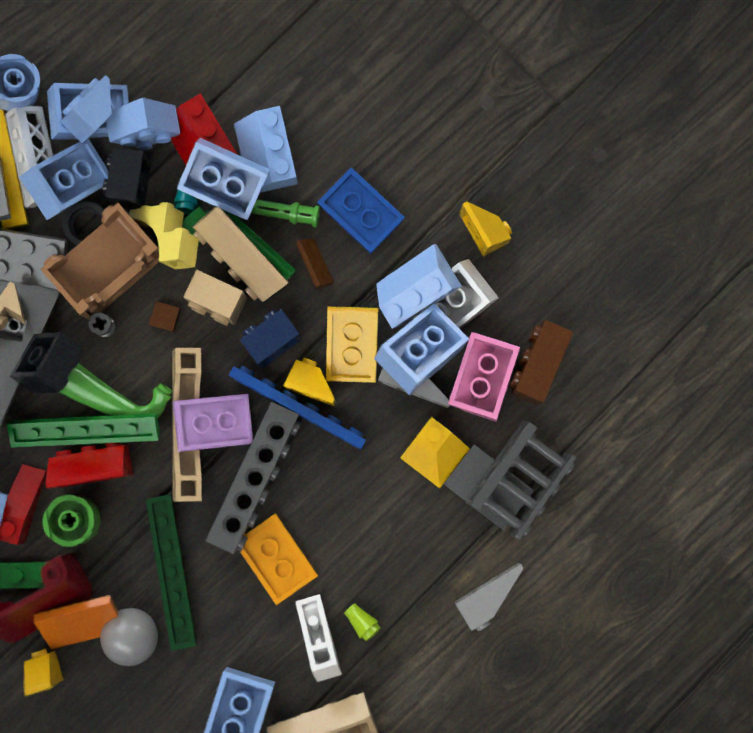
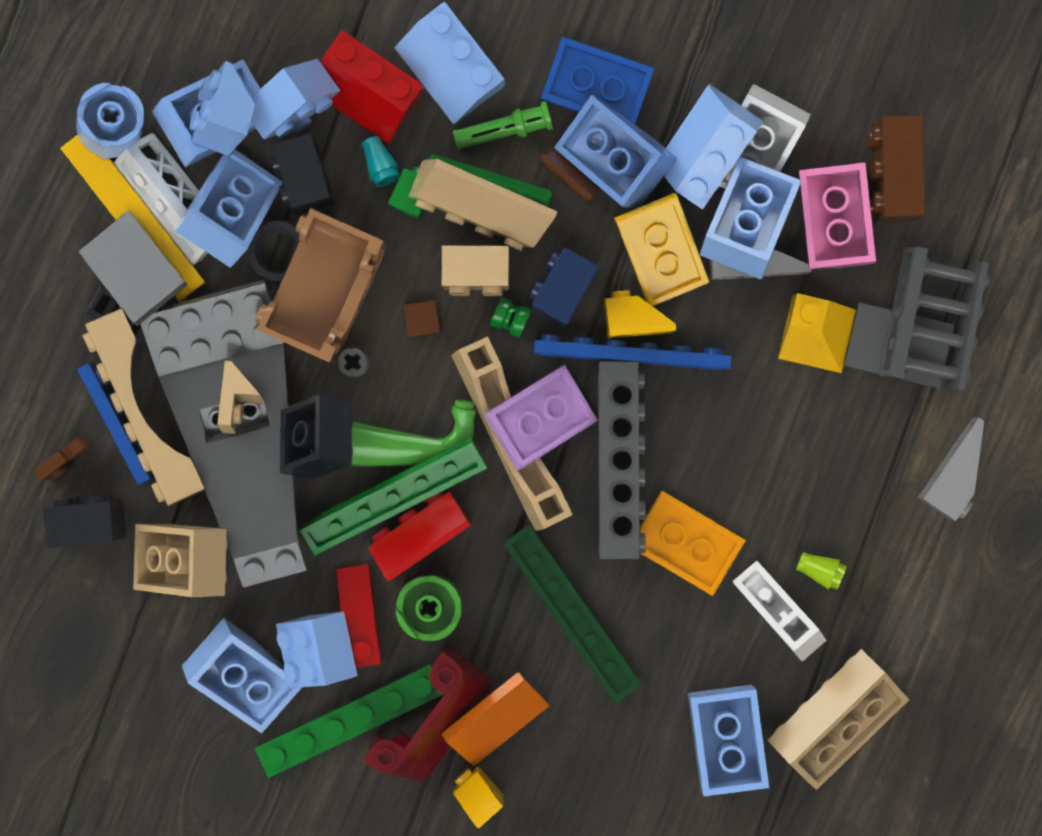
camera: 25 degrees left, 5 degrees up
light grey piece [100,608,158,666] -> none
light yellow arch [129,202,199,270] -> none
light blue brick [177,138,270,220] -> none
yellow slope [459,202,512,257] -> none
none -> green wheel [490,297,532,339]
none -> medium blue slope [554,95,677,209]

